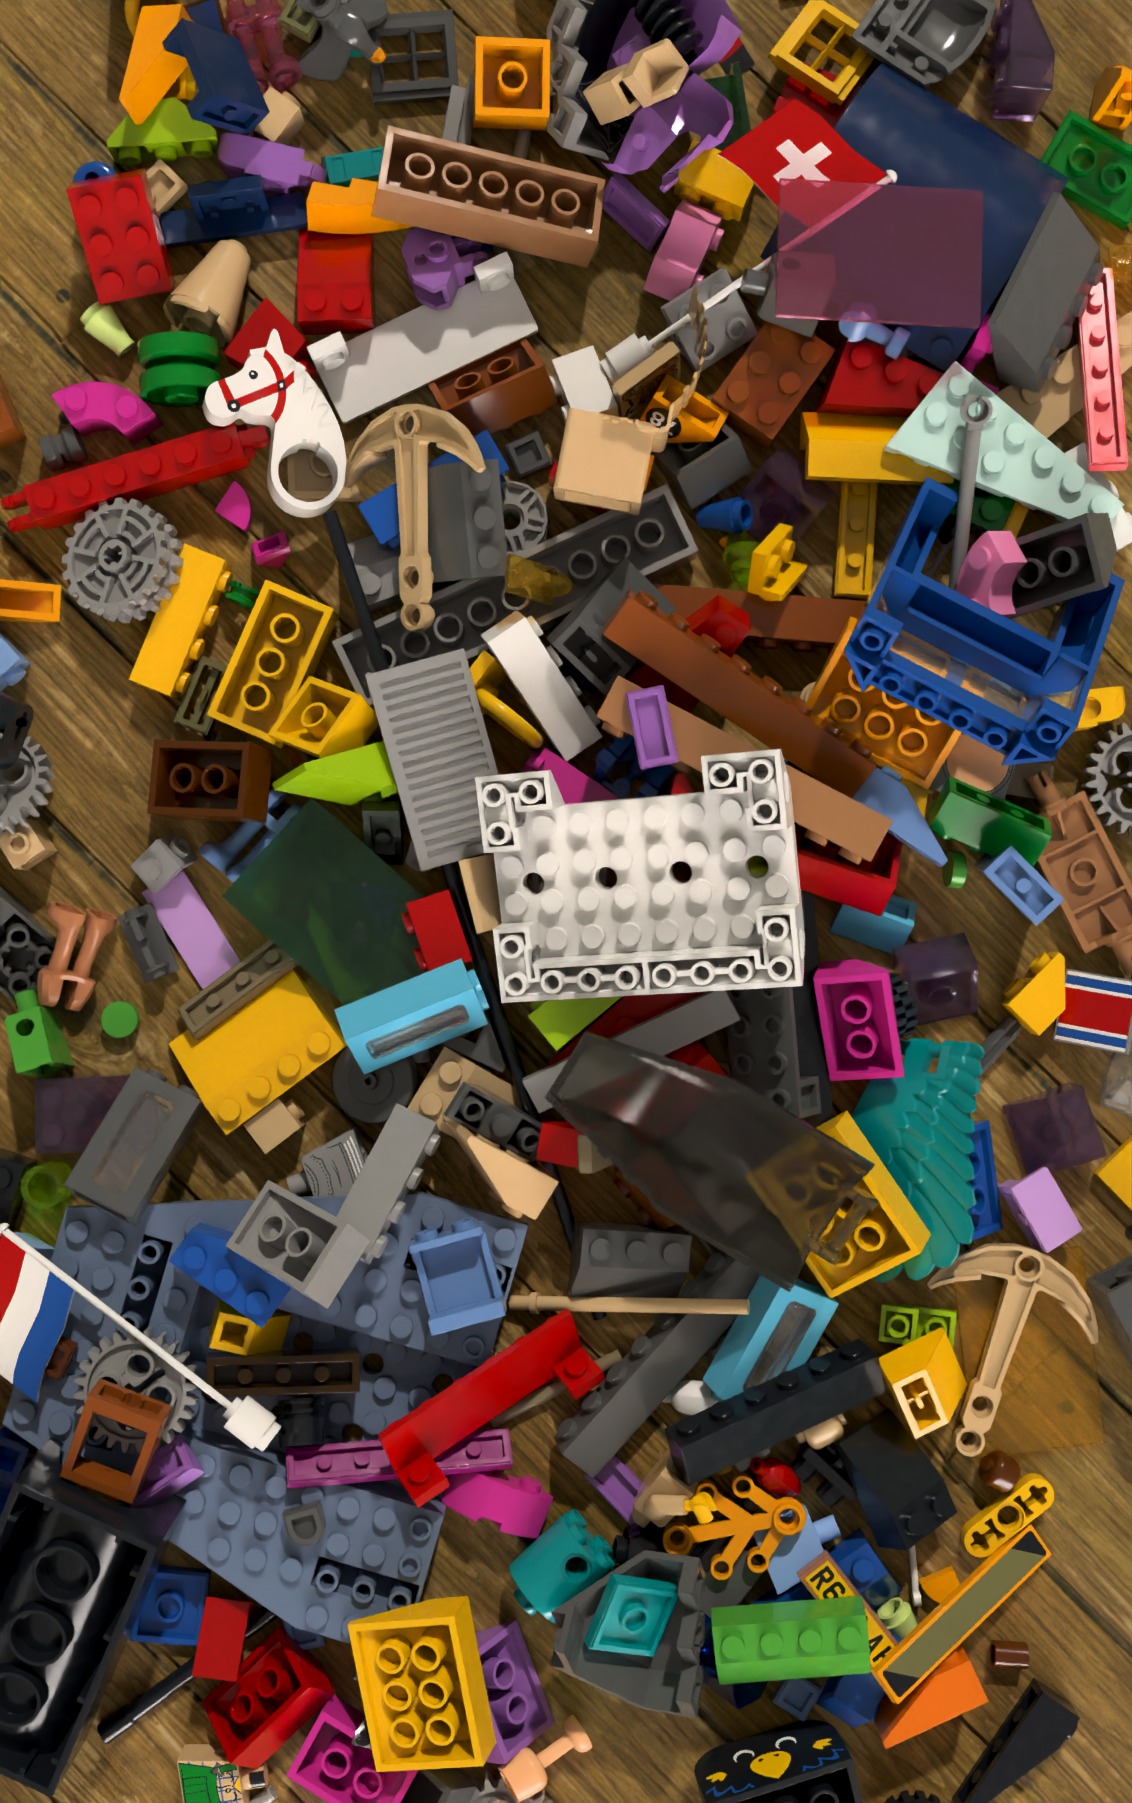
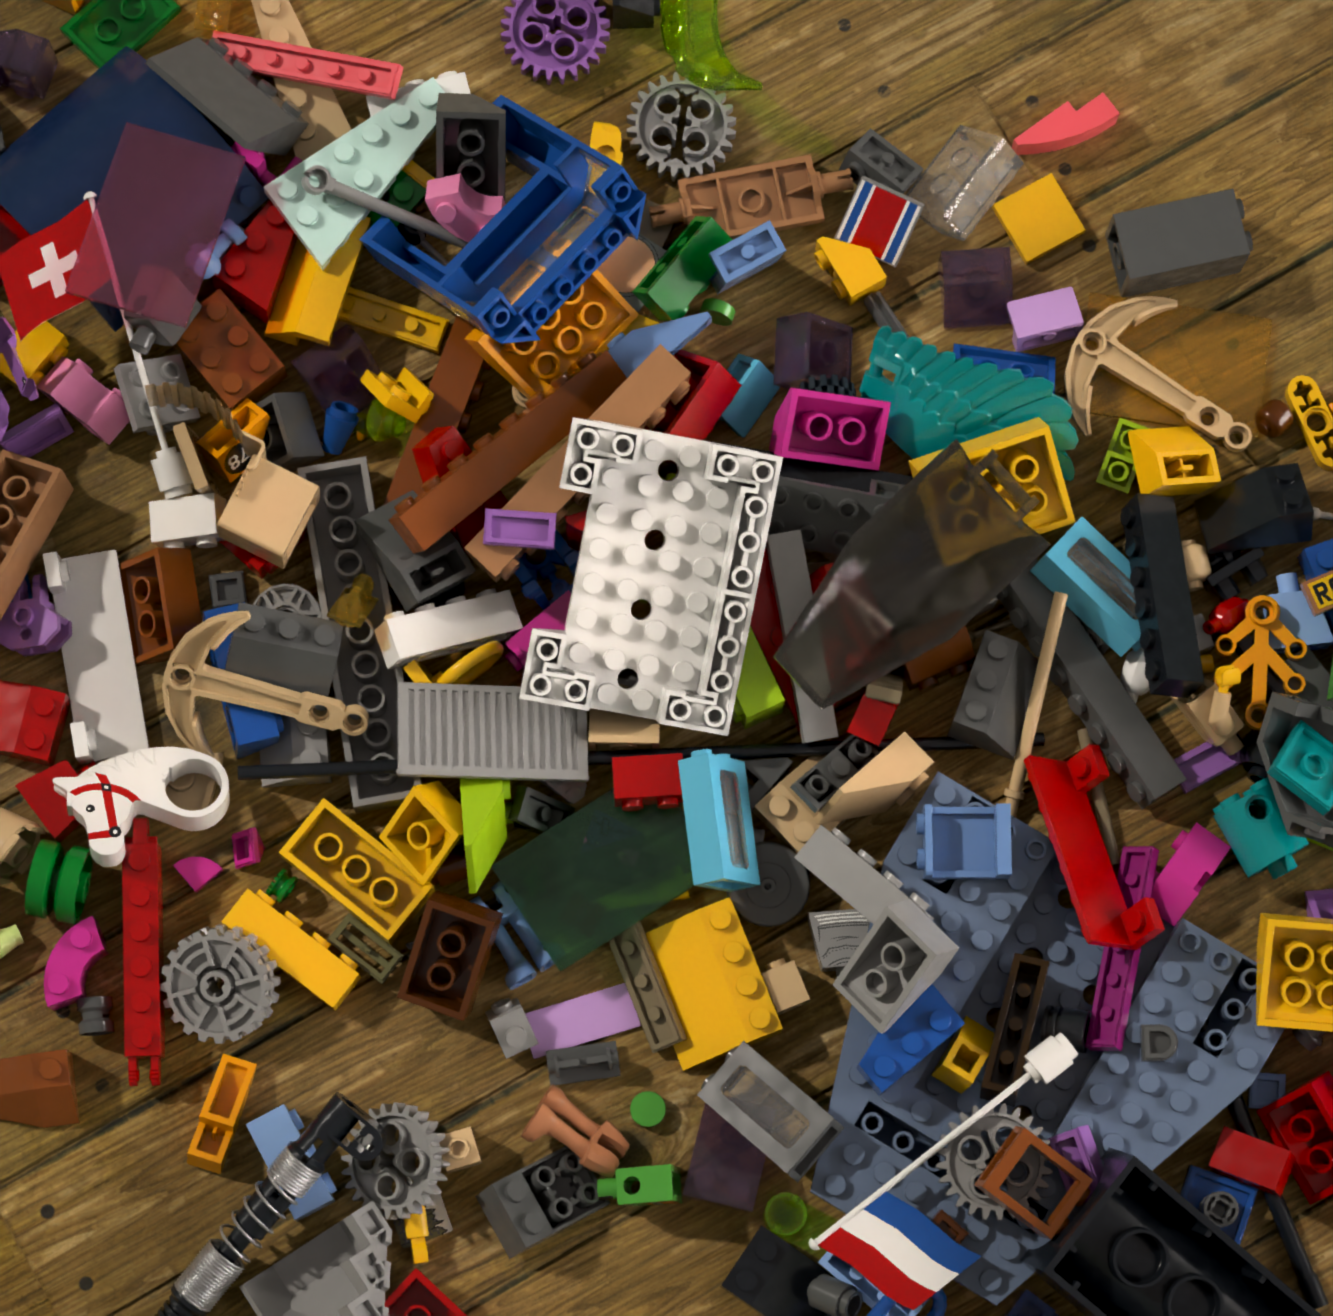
camera: 80 degrees left, 10 degrees down
none -> dark grey wheel [1198,1191,1239,1228]

